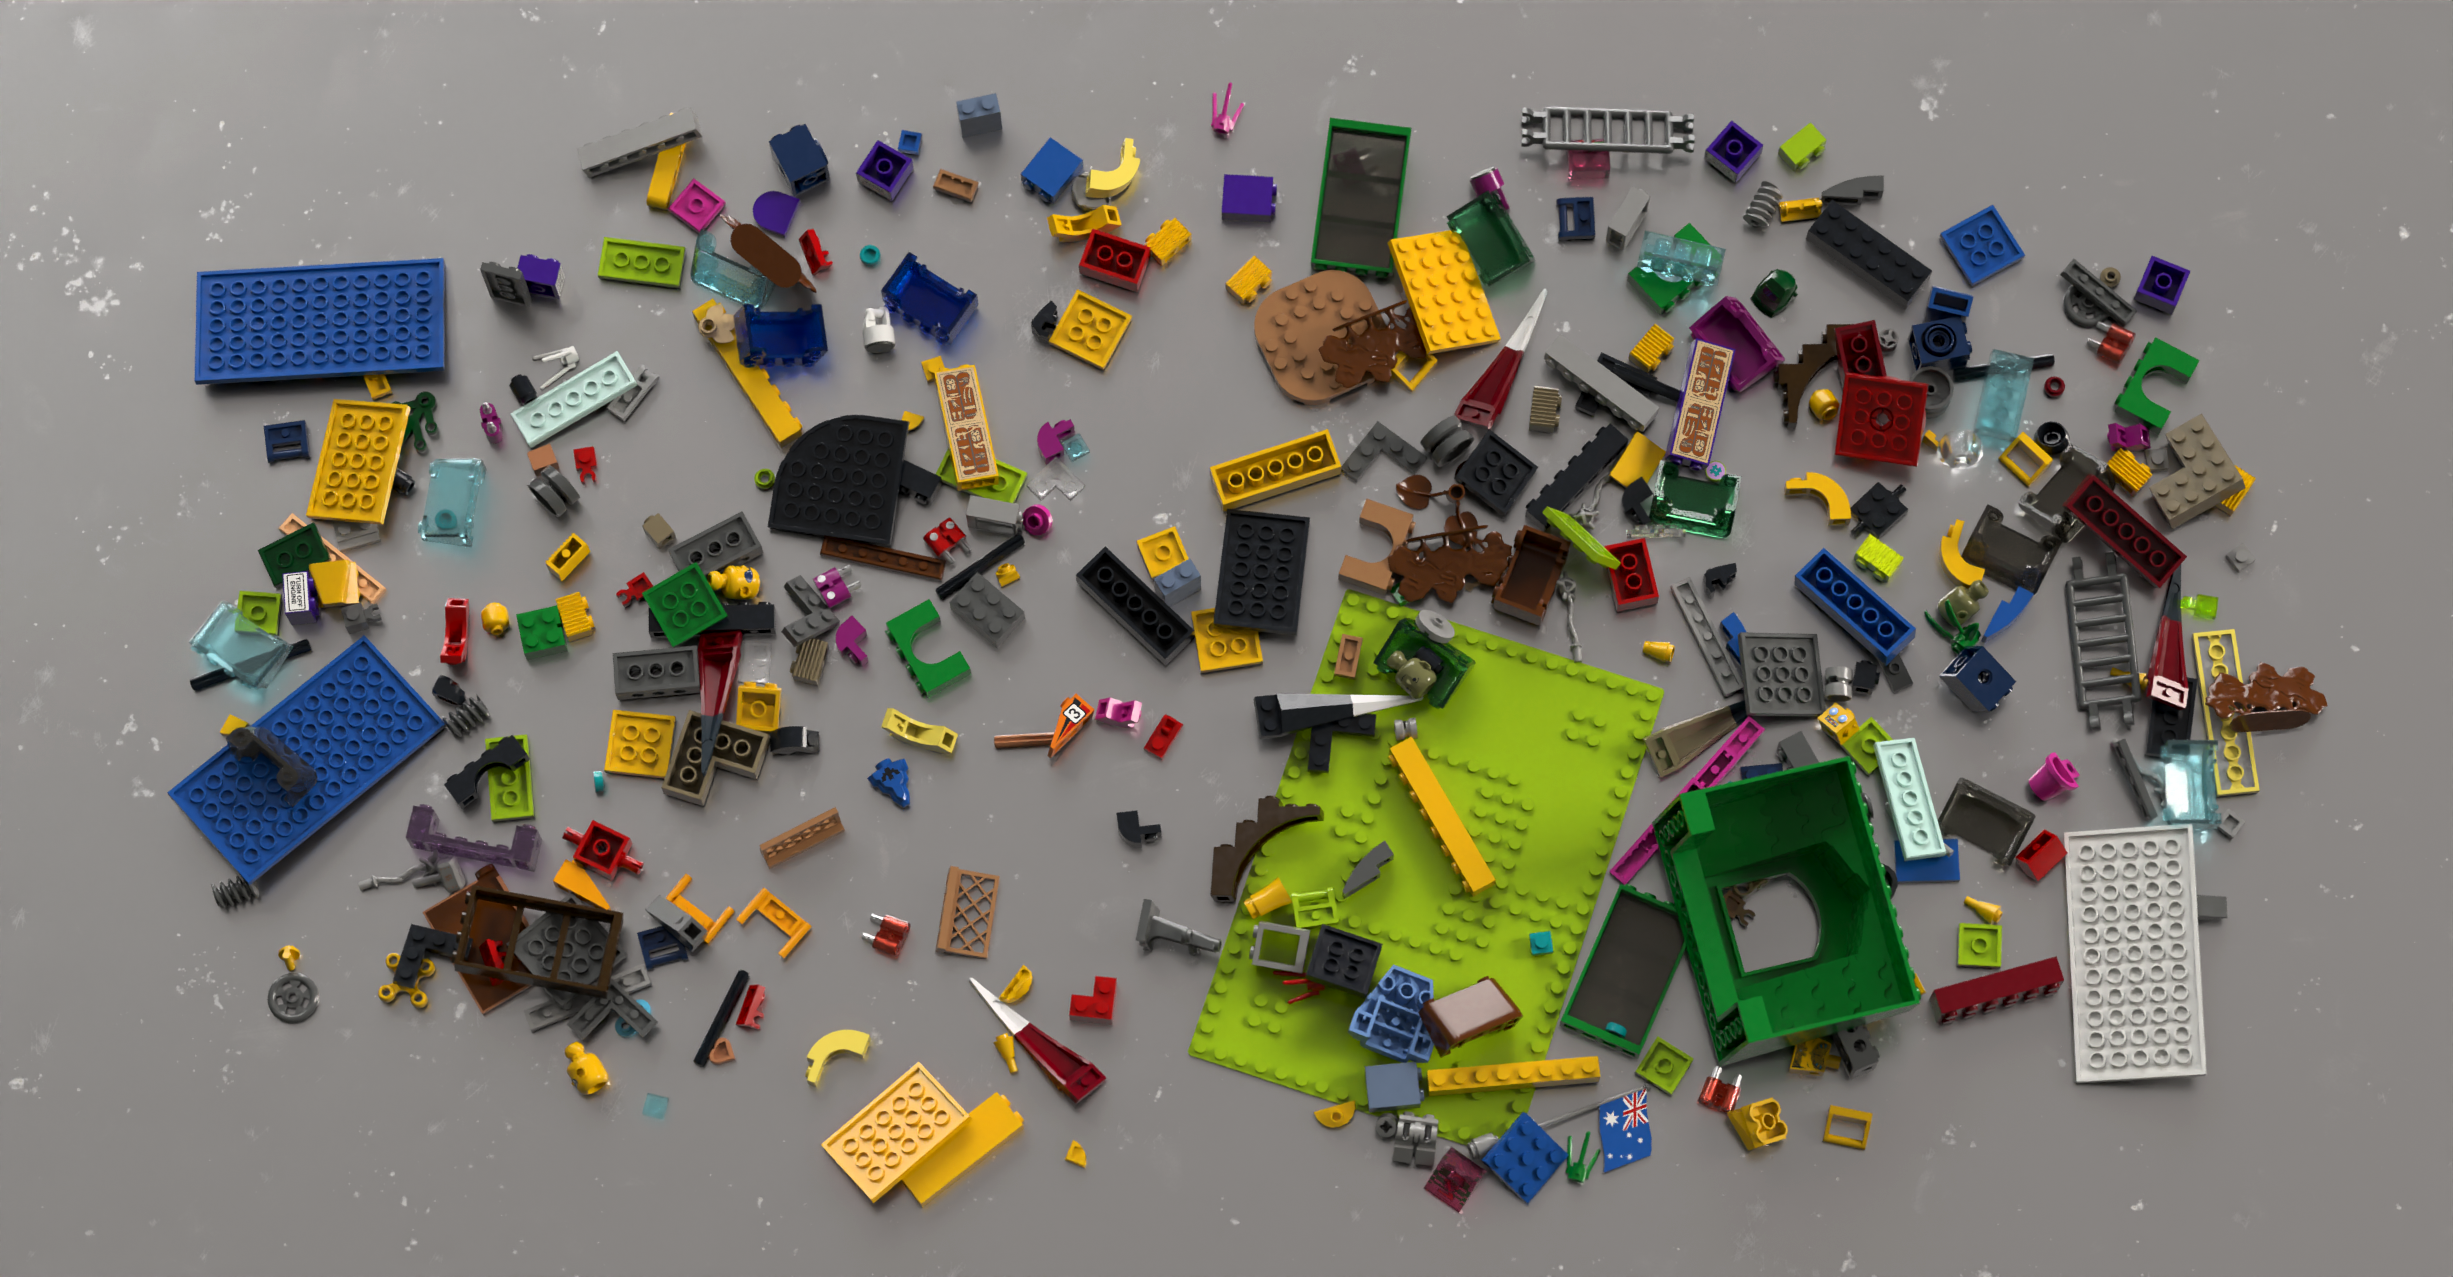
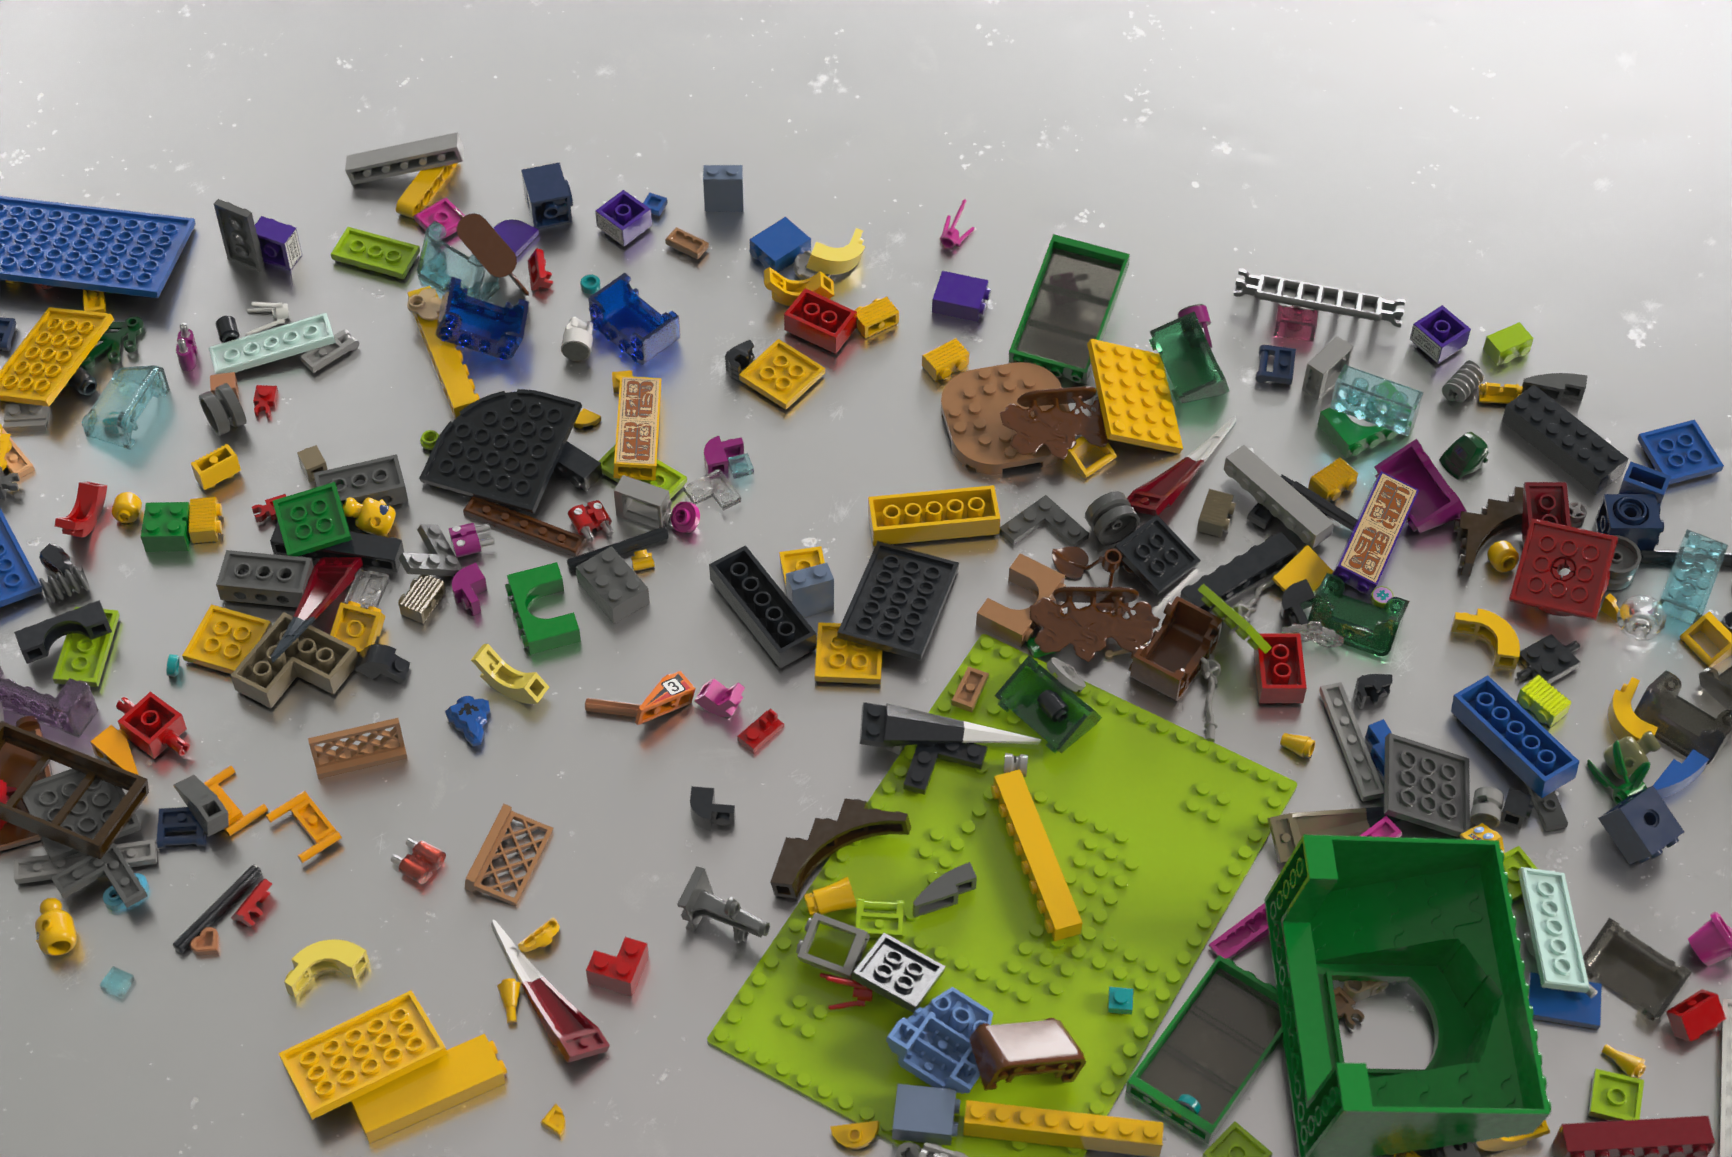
camera: 10 degrees right, 20 degrees down
olive piece [1386,650,1437,699] -> none

